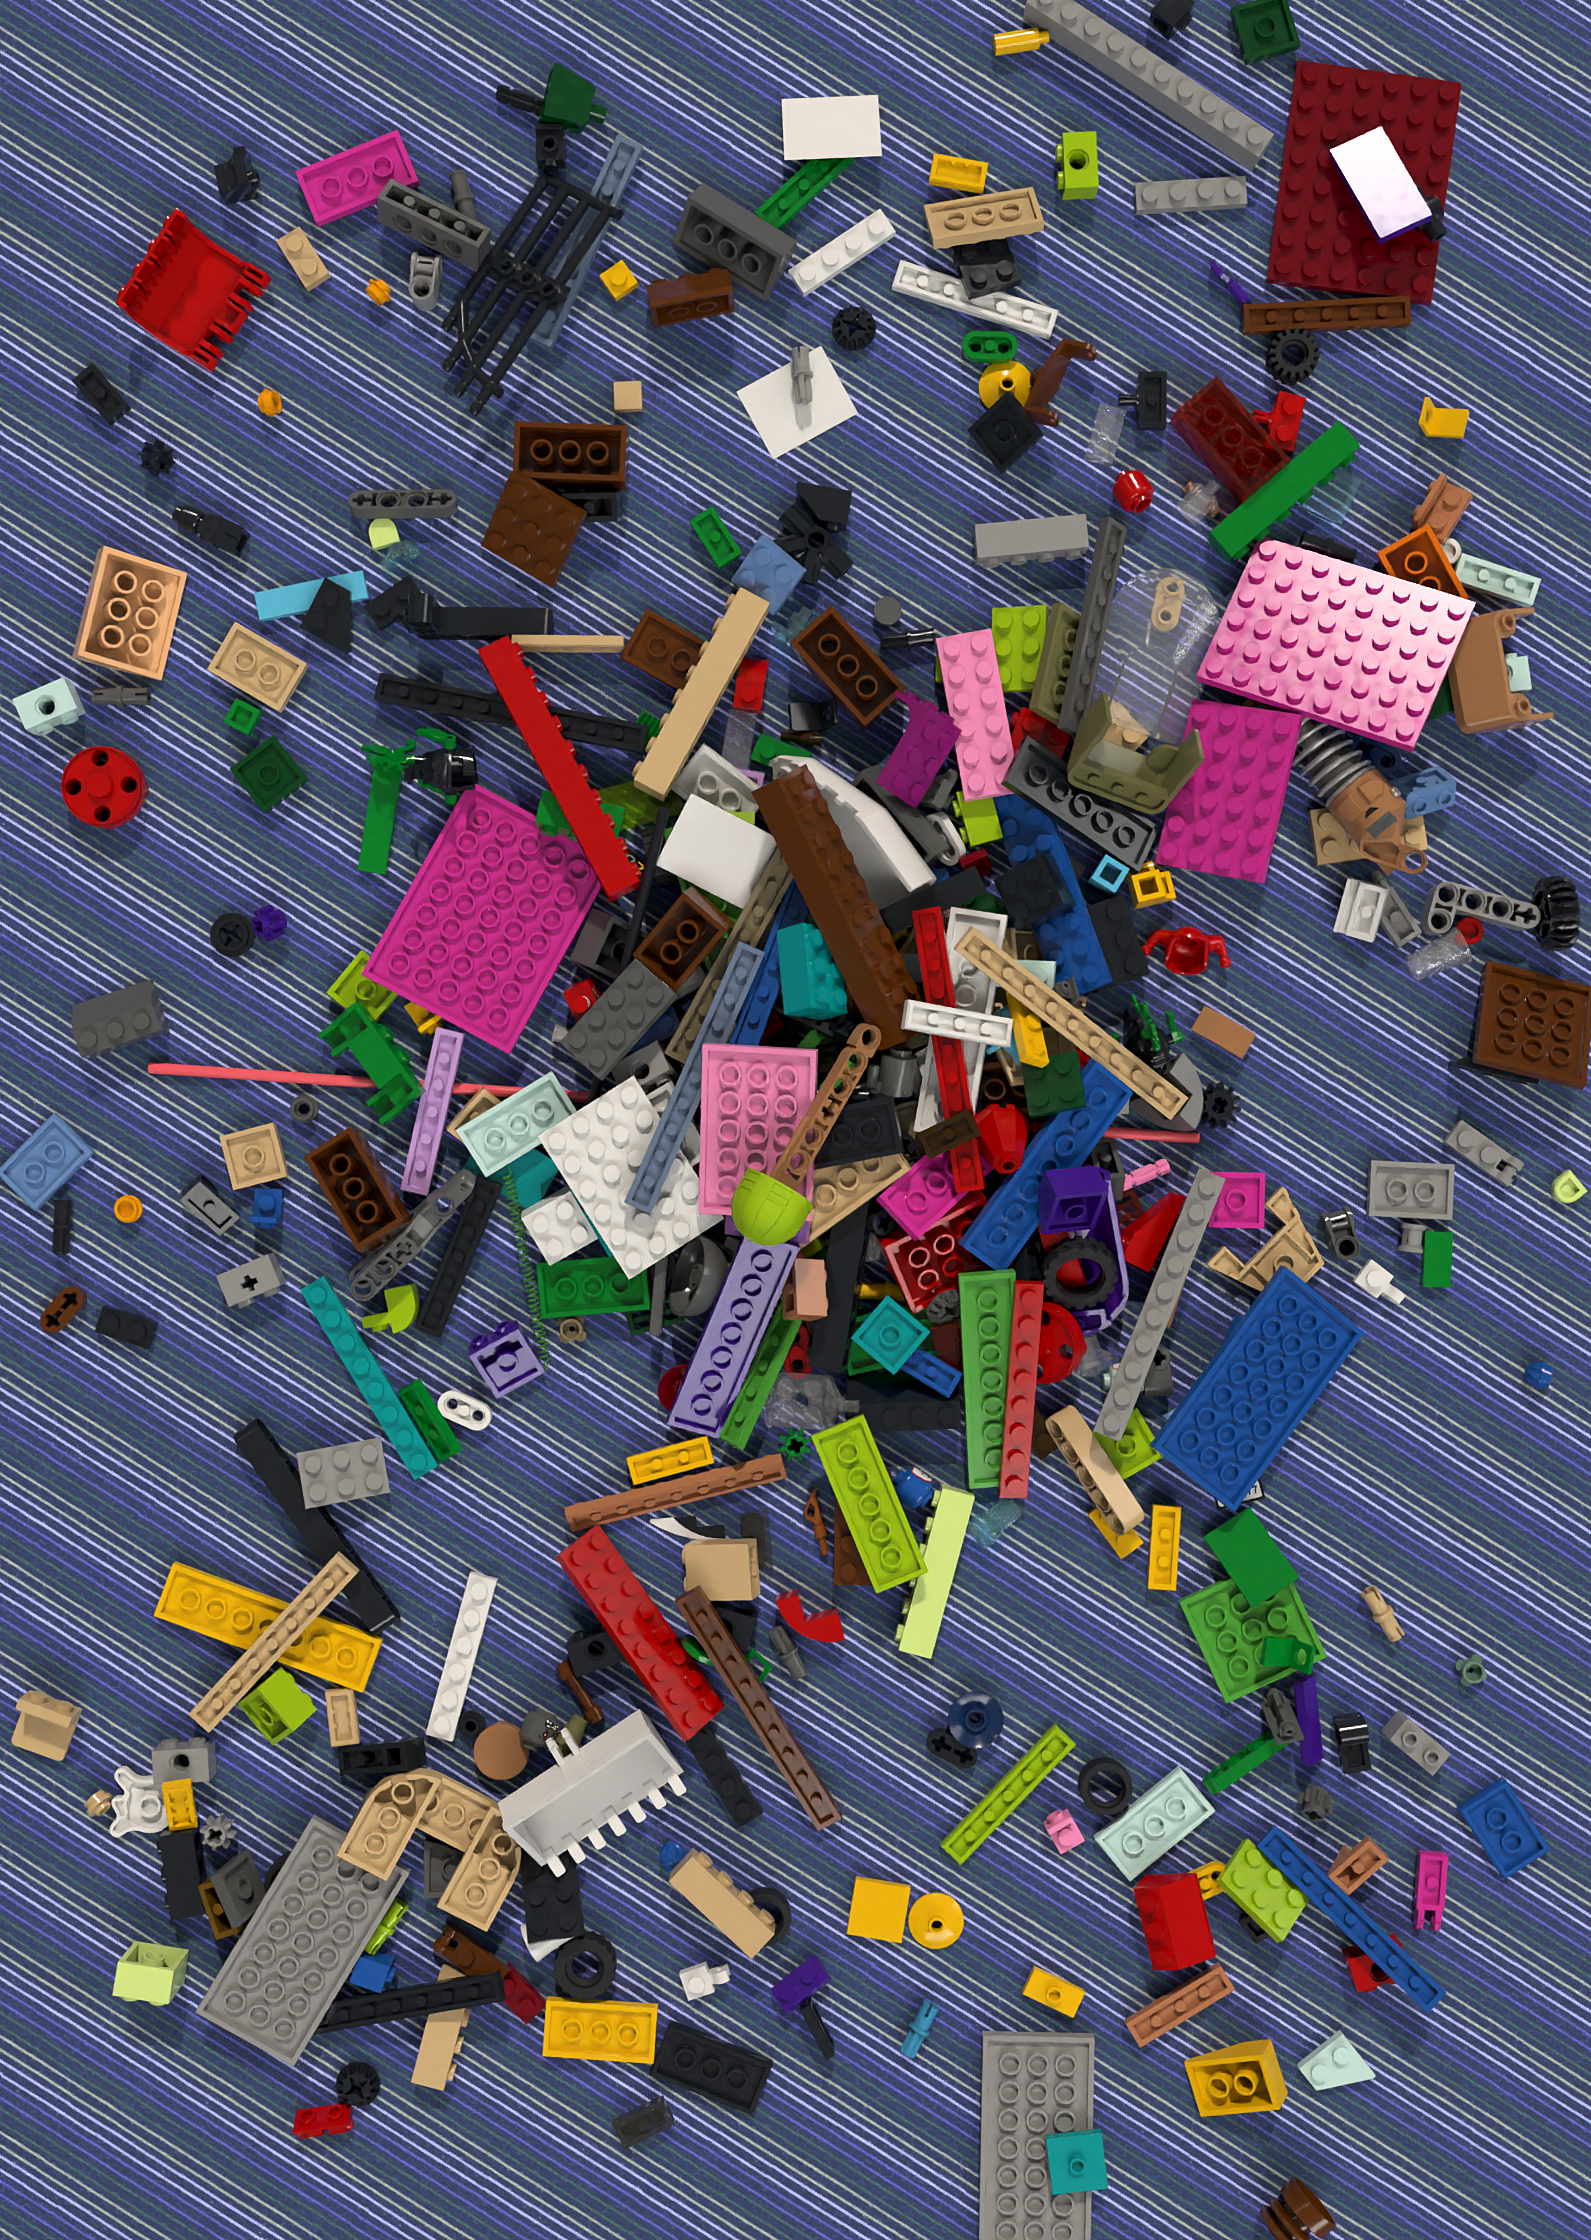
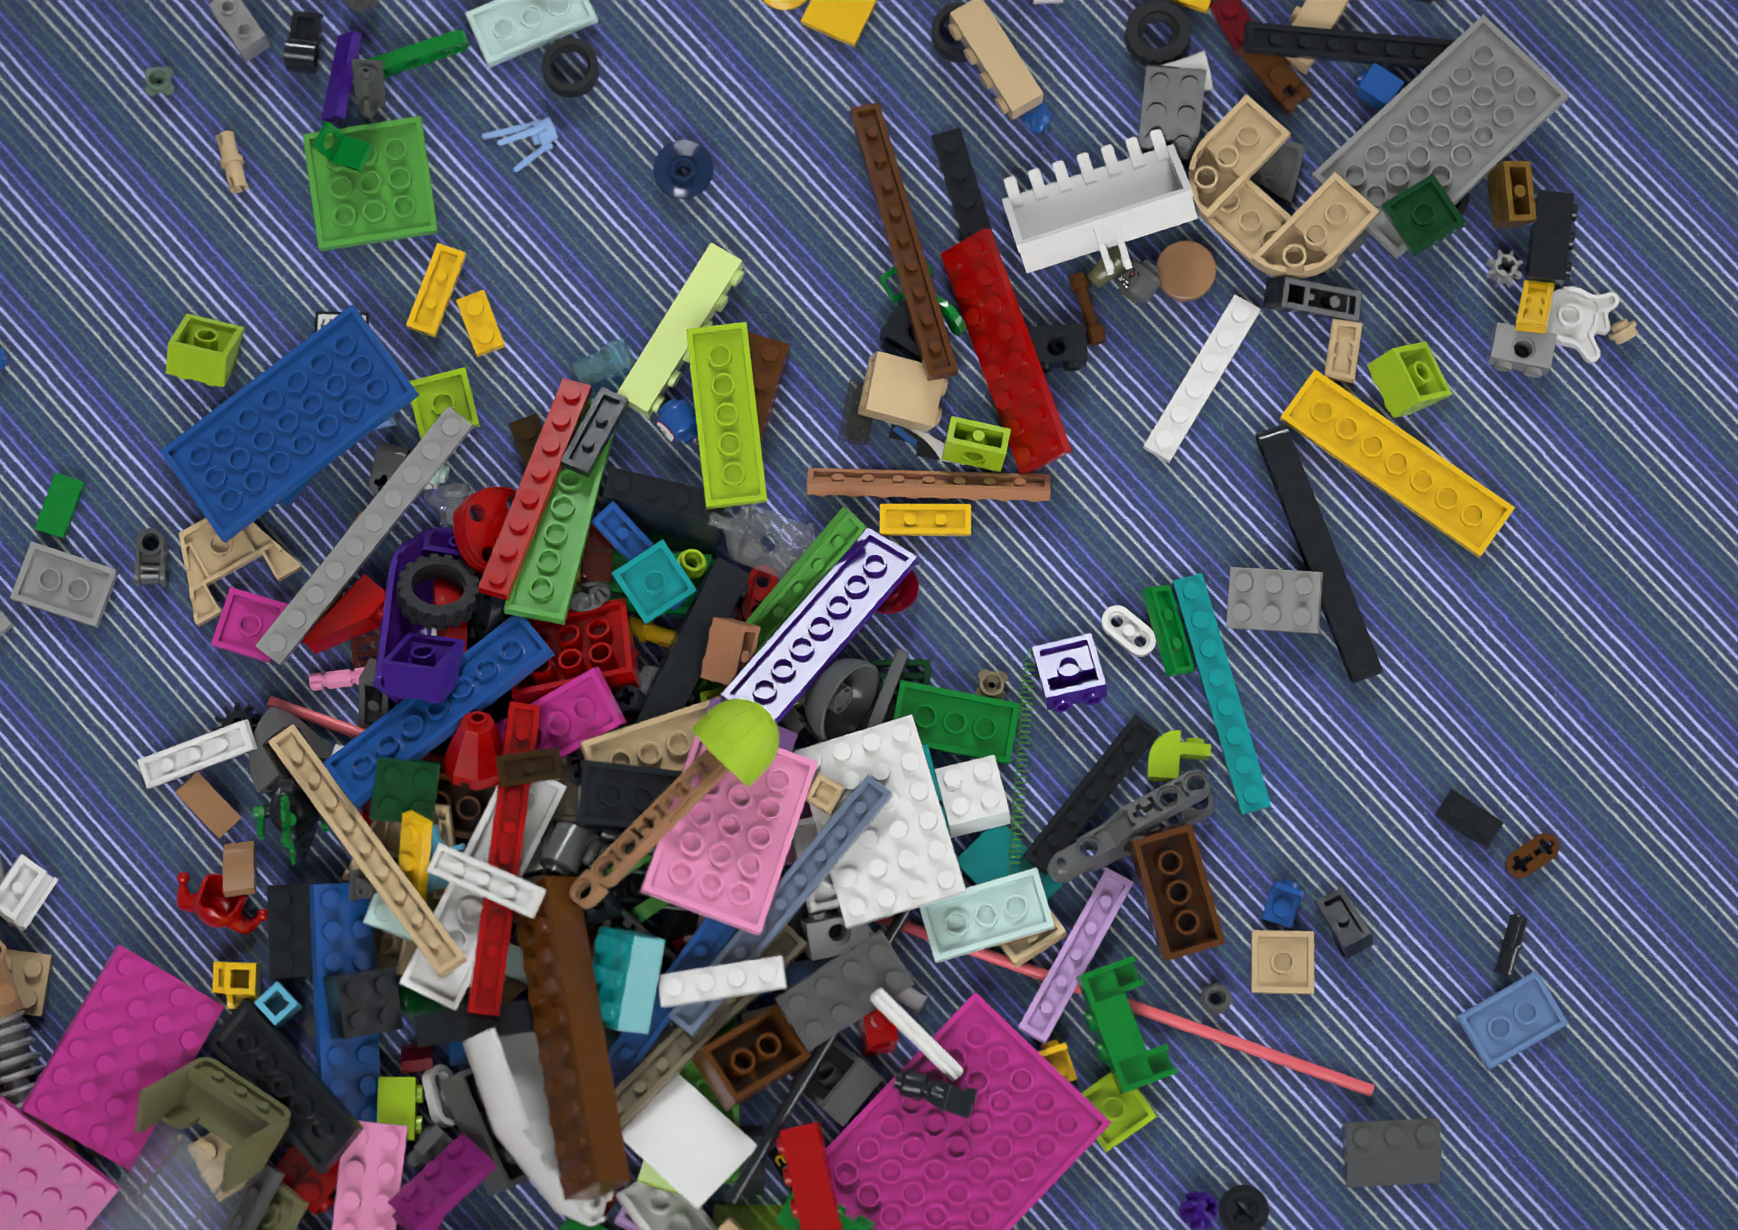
camera: 160 degrees left, 10 degrees down
tan bracket [11,1690,82,1761] -> none
yellowish green brick [112,1941,189,2006] -> none
light orange plate [114,1195,143,1223] -> none
tan plate [188,1551,359,1733] -> none
dark grey tile [210,1849,266,1929] -> none
light grey brick [216,1253,287,1309] -> none
lime pin [364,1897,409,1955] -> none
black plate [458,1710,486,1739] -> none
dark grey axle [769,1625,808,1681] -> none
red brick [776,1590,845,1642] -> none
green gear [778,1426,812,1461] -> none
dark orange hand [803,1488,828,1555] -> none
black beam [927,1728,978,1768] -> none
lime tile [940,1723,1076,1865] -> none
bright pink bracket [1043,1809,1085,1854] -> none
tan beam [1045,1405,1144,1536] -> none
green tile [1203,1506,1299,1609] -> none
white plate [1353,1259,1406,1304] -> none
light grey bush [1397,1223,1426,1254] -> none
none -> white tile [138,720,258,789]
none -> lime slope [166,313,244,387]
none -> medium nougat slope [223,841,257,897]
none -> light blue plant [482,117,558,172]
none -> plate [560,387,629,478]
none -> white plate [658,956,787,1008]
none -> lime plate [677,549,707,579]
none -> tan tile [805,773,847,816]
none -> white axle [870,988,963,1081]
none -> blue piece [893,425,918,447]
none -> black piece [893,1069,978,1119]
none -> lime brick [941,416,1011,472]
none -> dark green plate [1381,174,1466,257]

